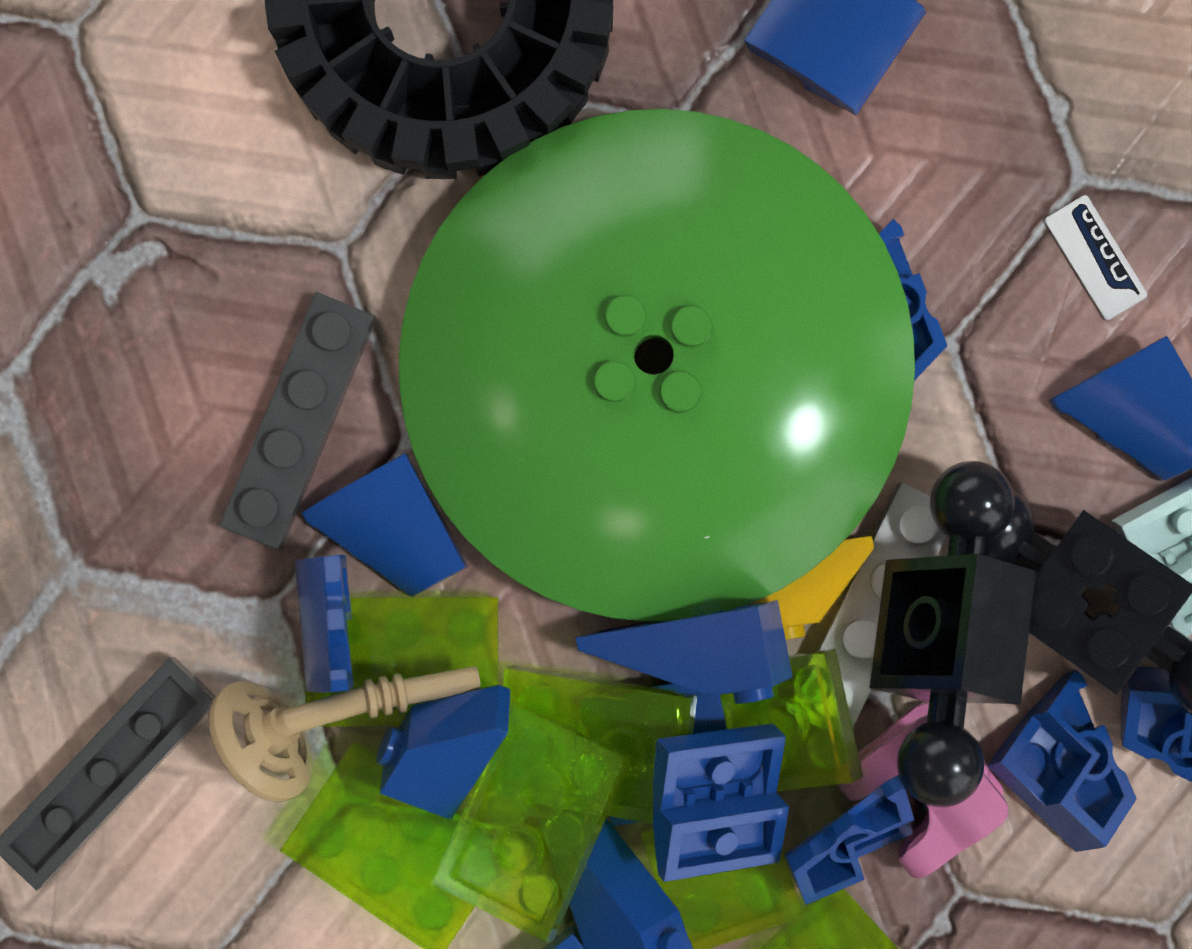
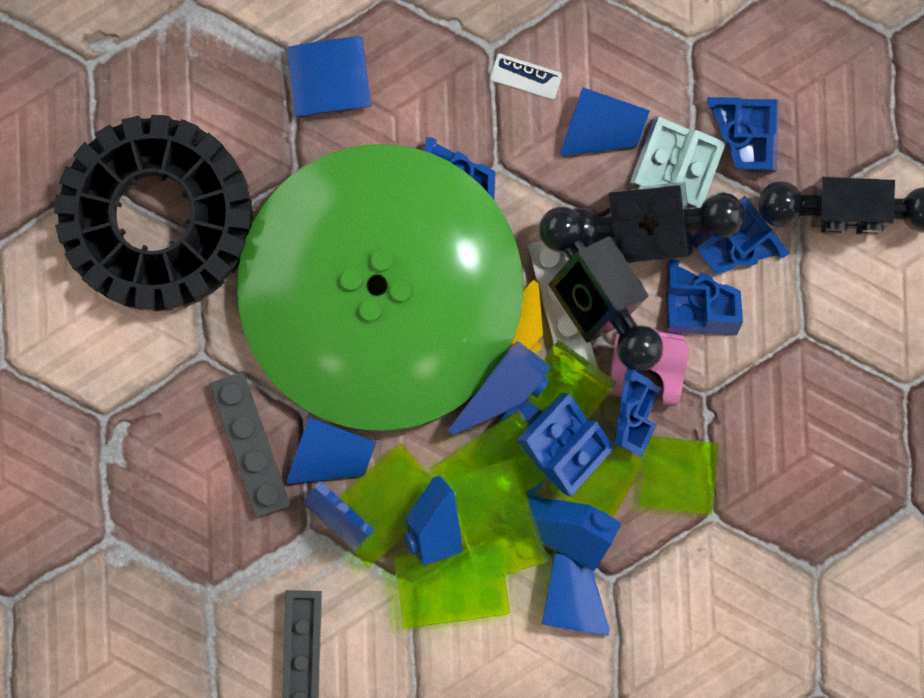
camera: 45 degrees left, 0 degrees up
tan dish [209,666,481,802] -> none

